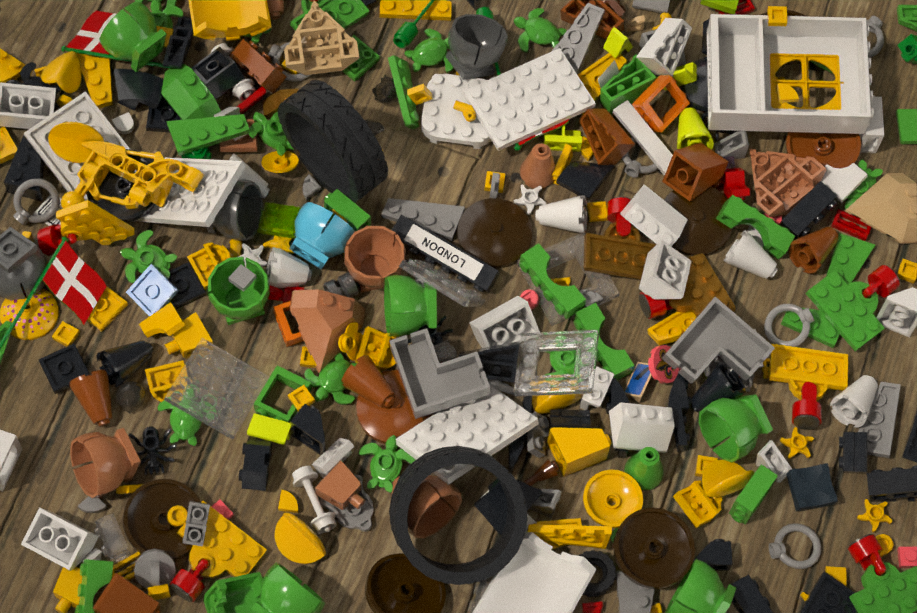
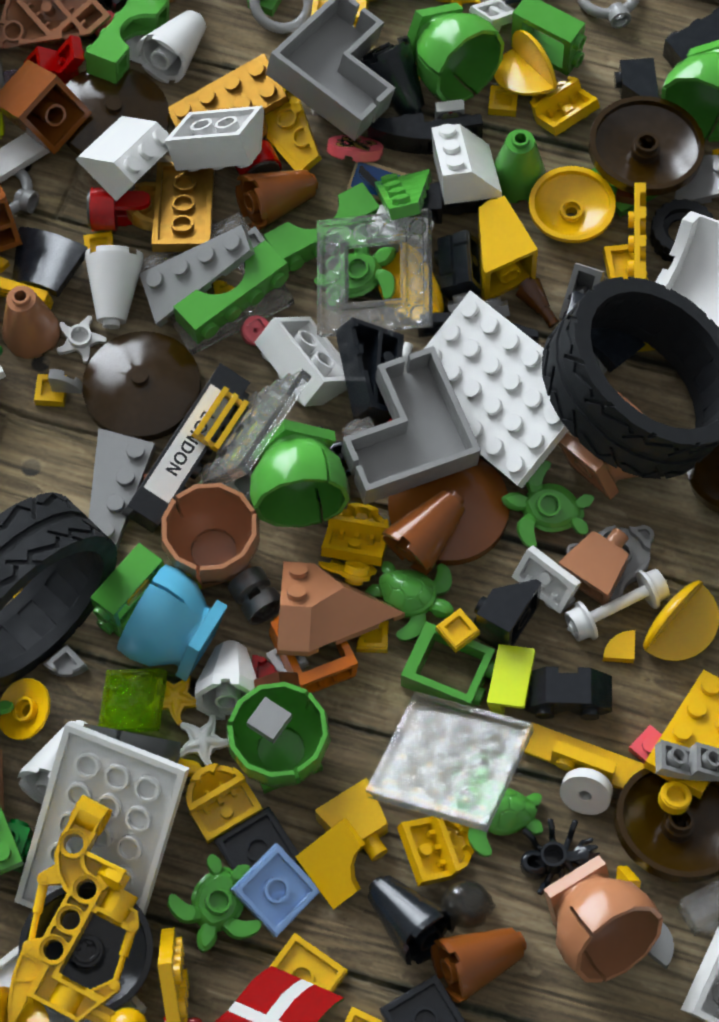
camera: 85 degrees left, 0 degrees up
none -> light grey wing [139,225,255,328]
none -> yellow tile [191,386,250,452]
none -> dark orange cone [235,169,318,230]
none -> copper tile [254,671,300,688]
none -> bright green wing [374,169,432,221]
none -> white tile [435,99,465,119]
none -> yellow bracket [520,722,644,790]
none -> white piece [560,768,613,815]

